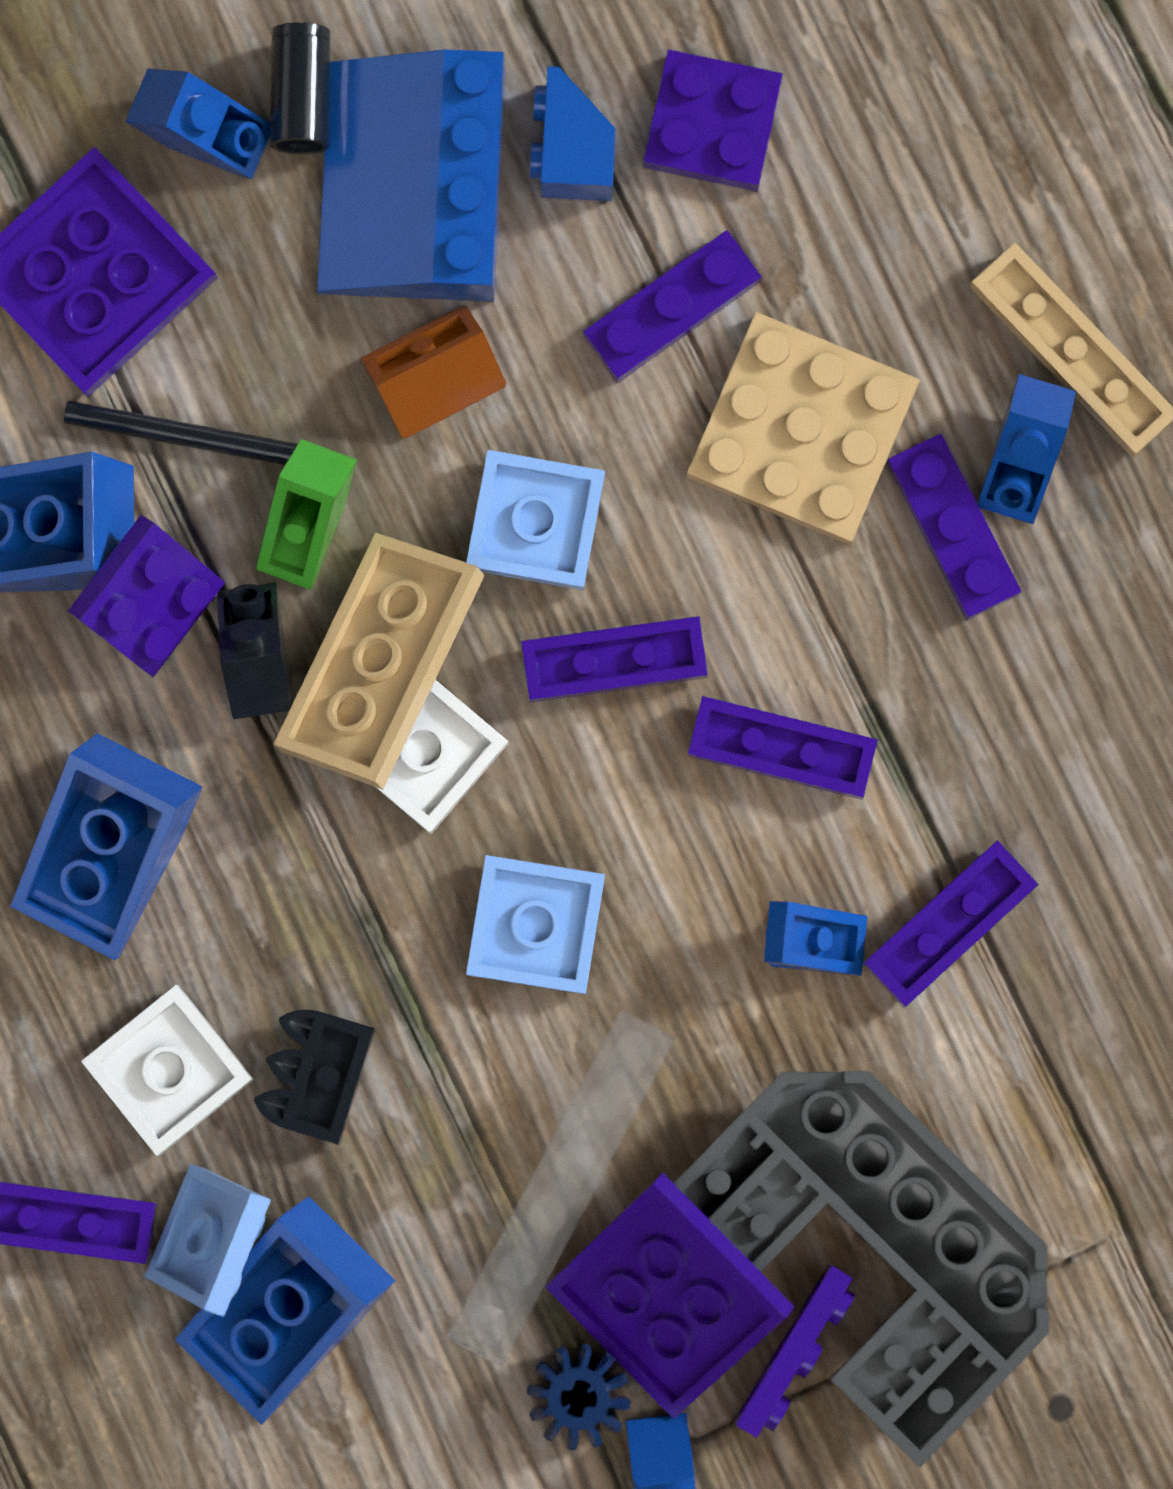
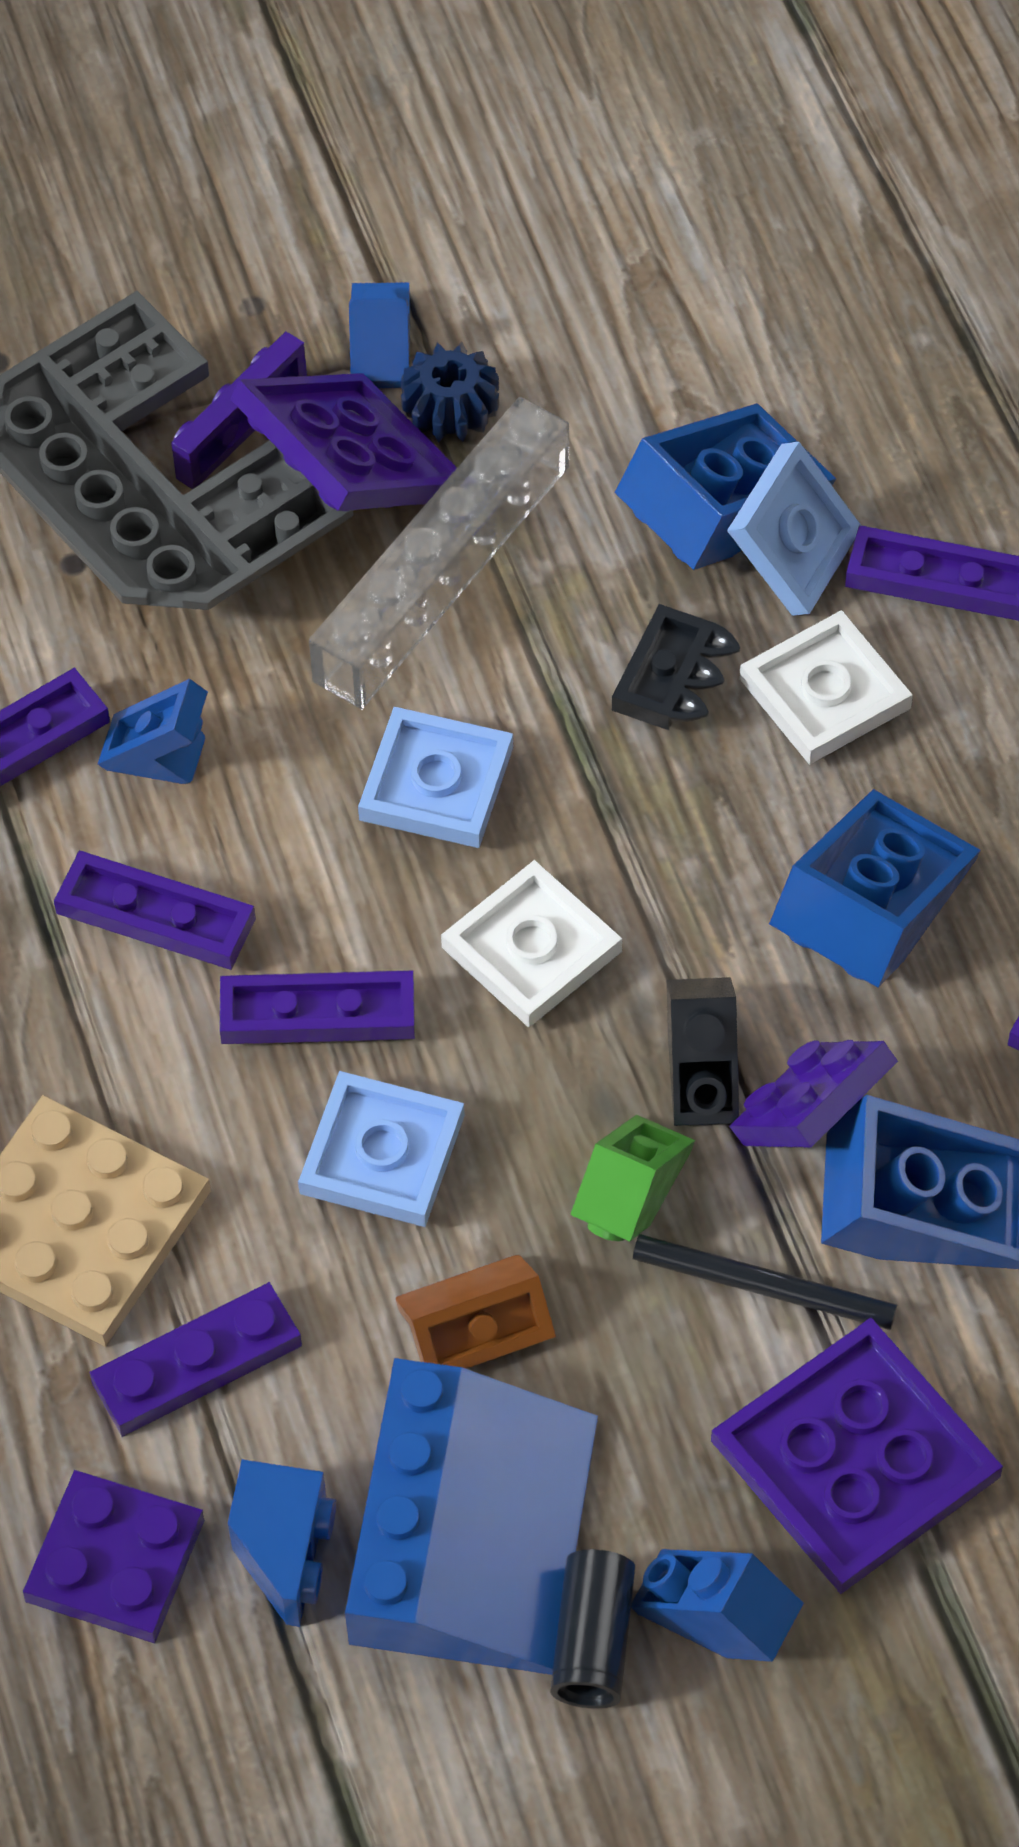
camera: 175 degrees left, 25 degrees down
tan plate [273,532,485,790] -> none

